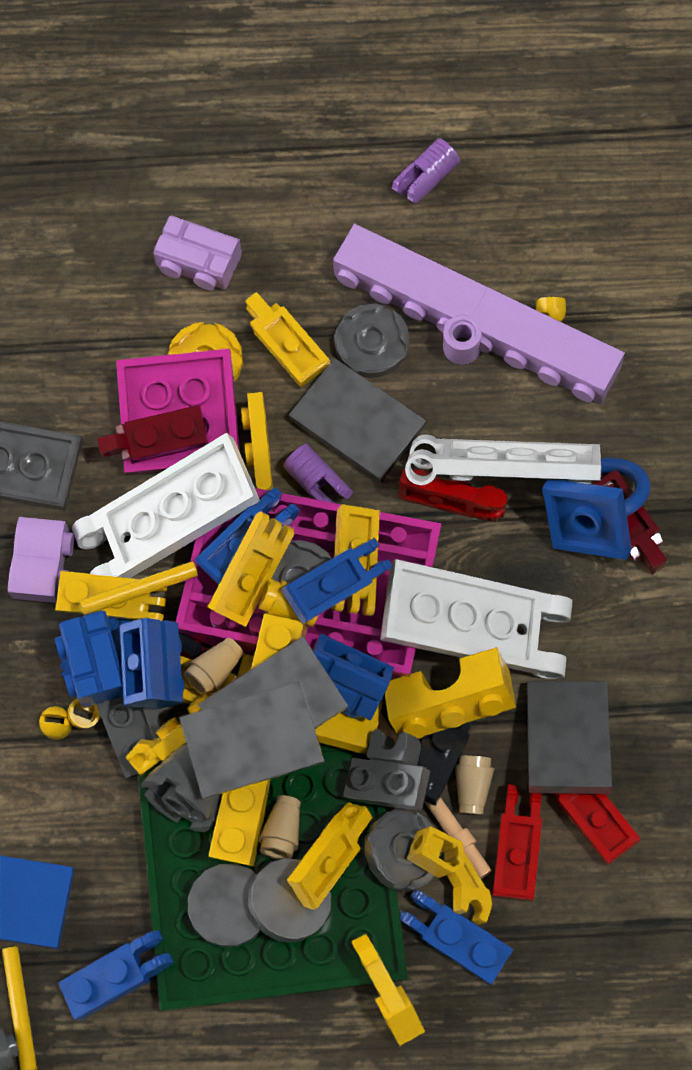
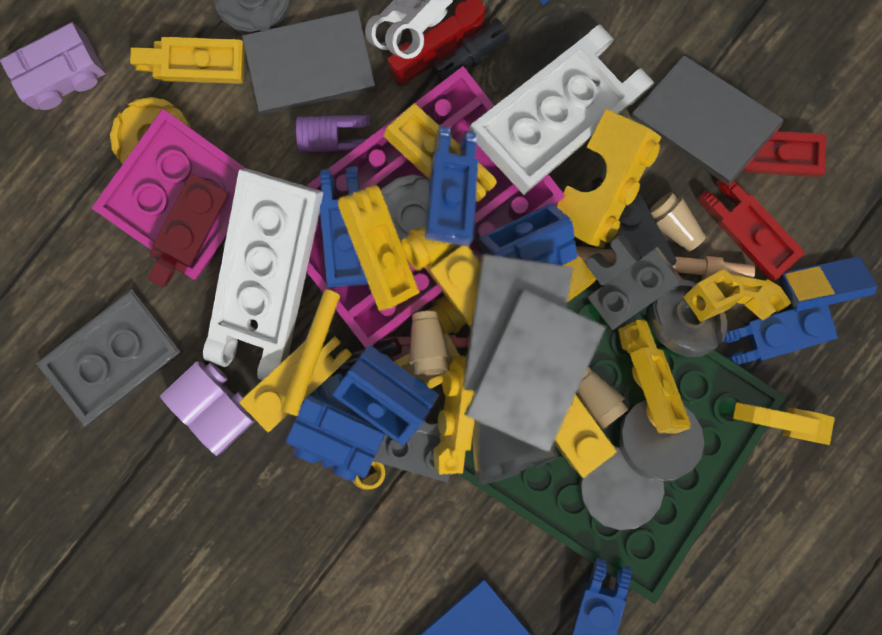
camera: 55 degrees left, 15 degrees up
yellow hinge [39,706,72,740] -> none
yellow hinge [241,392,273,491] -> none
none -> black pin [430,18,510,82]
none -> blue tile [780,256,878,312]

